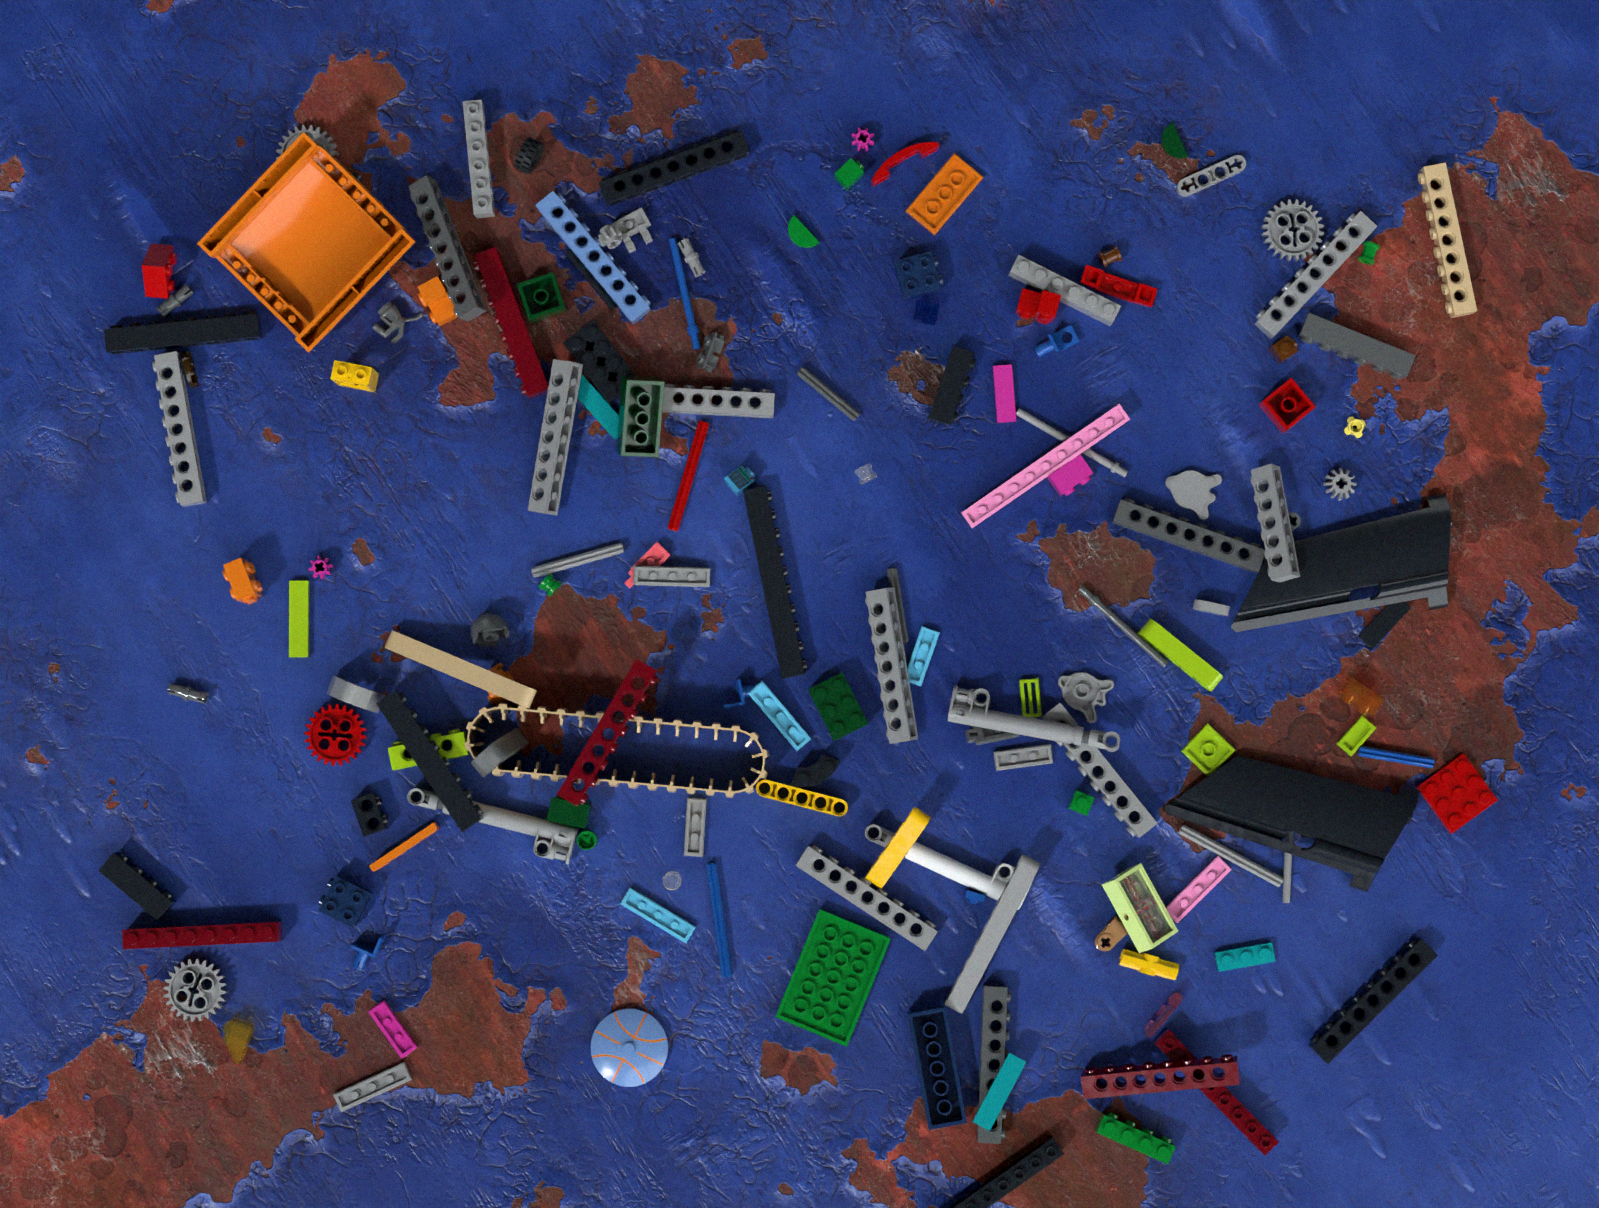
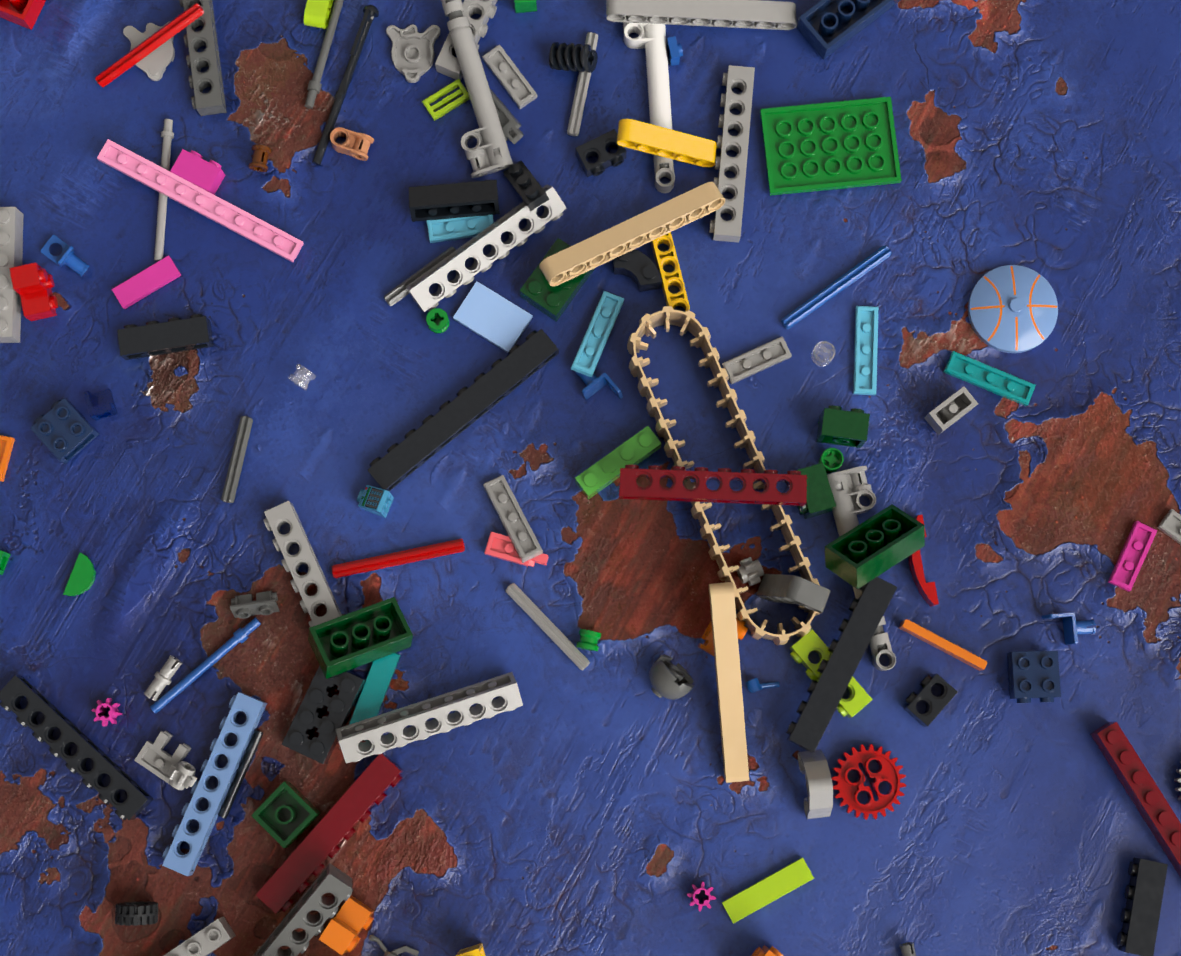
camera: 115 degrees left, 5 degrees down
none -> dark pink gear [91,698,123,727]
none -> red axle [95,3,204,87]
none -> reddish brown bush [248,144,272,172]
none -> black bar [312,5,379,165]
none -> nougat piece [330,127,374,161]
none -> black brick [409,180,500,222]
none -> green wheel [426,308,450,334]
none -> light blue tile [453,281,533,353]
none -> black plate [503,160,550,211]
none -> tan beam [539,182,725,286]
none -> black piece [549,42,598,73]
none -> light grey axle [567,32,598,137]
none -> black brick [575,129,627,177]
none -> bright green brick [575,426,661,500]
none -> light grey gear [737,557,764,586]
none -> blue hand [746,678,780,693]
none -> dark green brick [816,405,870,448]
none -> dark green brick [825,504,925,589]
none -> red slope [908,514,939,606]
none -> light grey brick [925,387,978,435]
none -> teal tile [944,351,1036,406]

